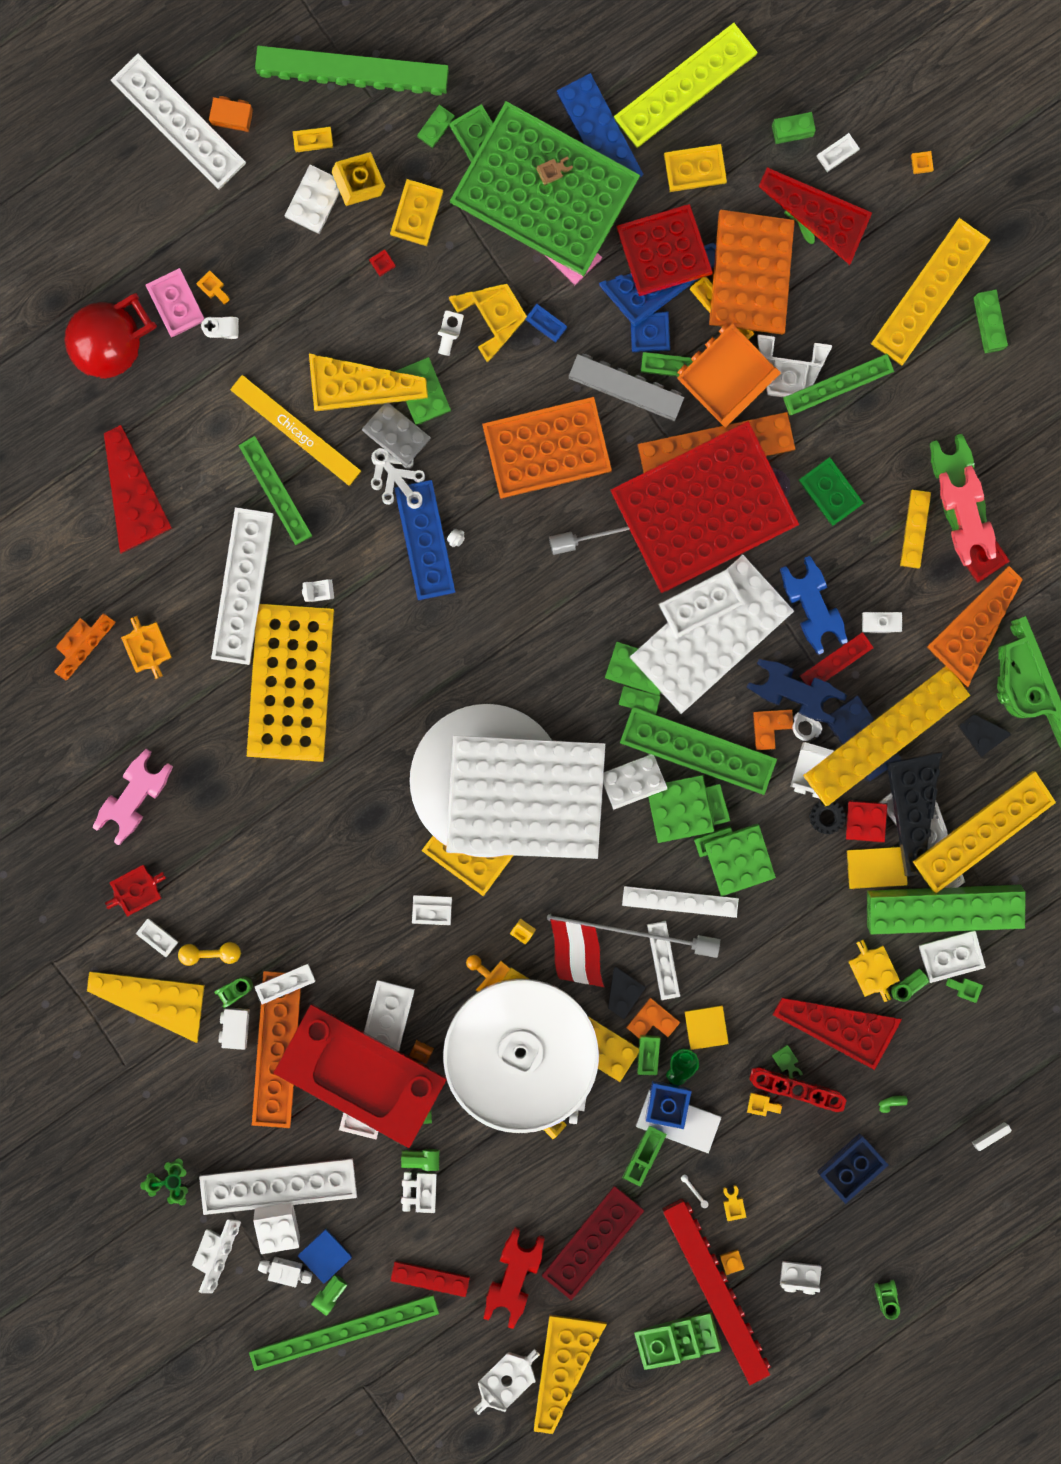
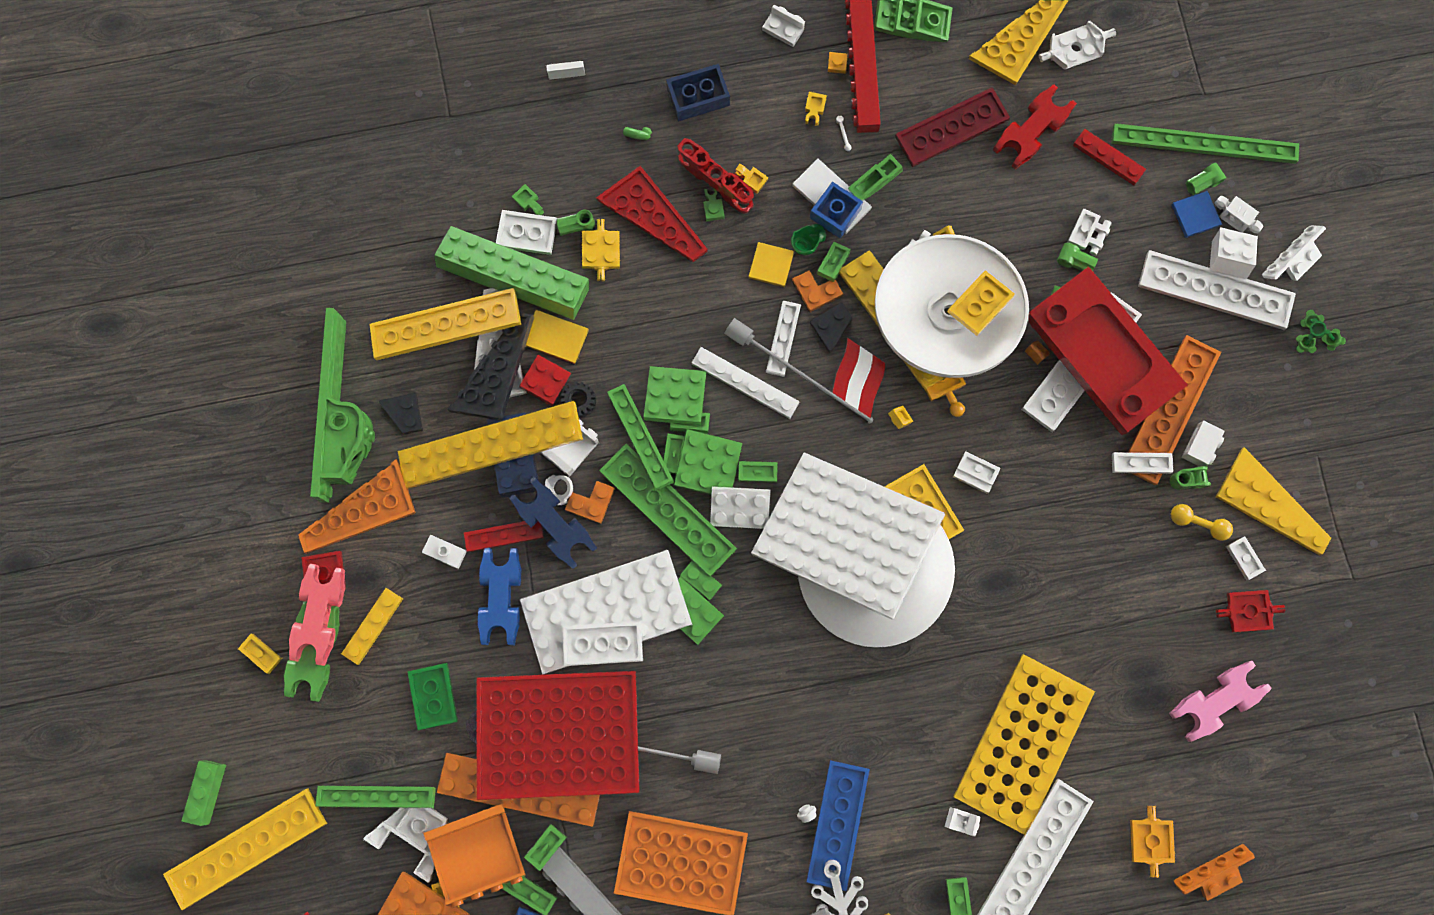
camera: 150 degrees left, 10 degrees down
none -> yellow plate [238,634,282,674]
none -> bright green plate [524,824,567,871]
none -> bright green plate [607,384,674,491]
none -> bright green plate [739,461,777,483]
none -> yellow plate [947,270,1015,336]

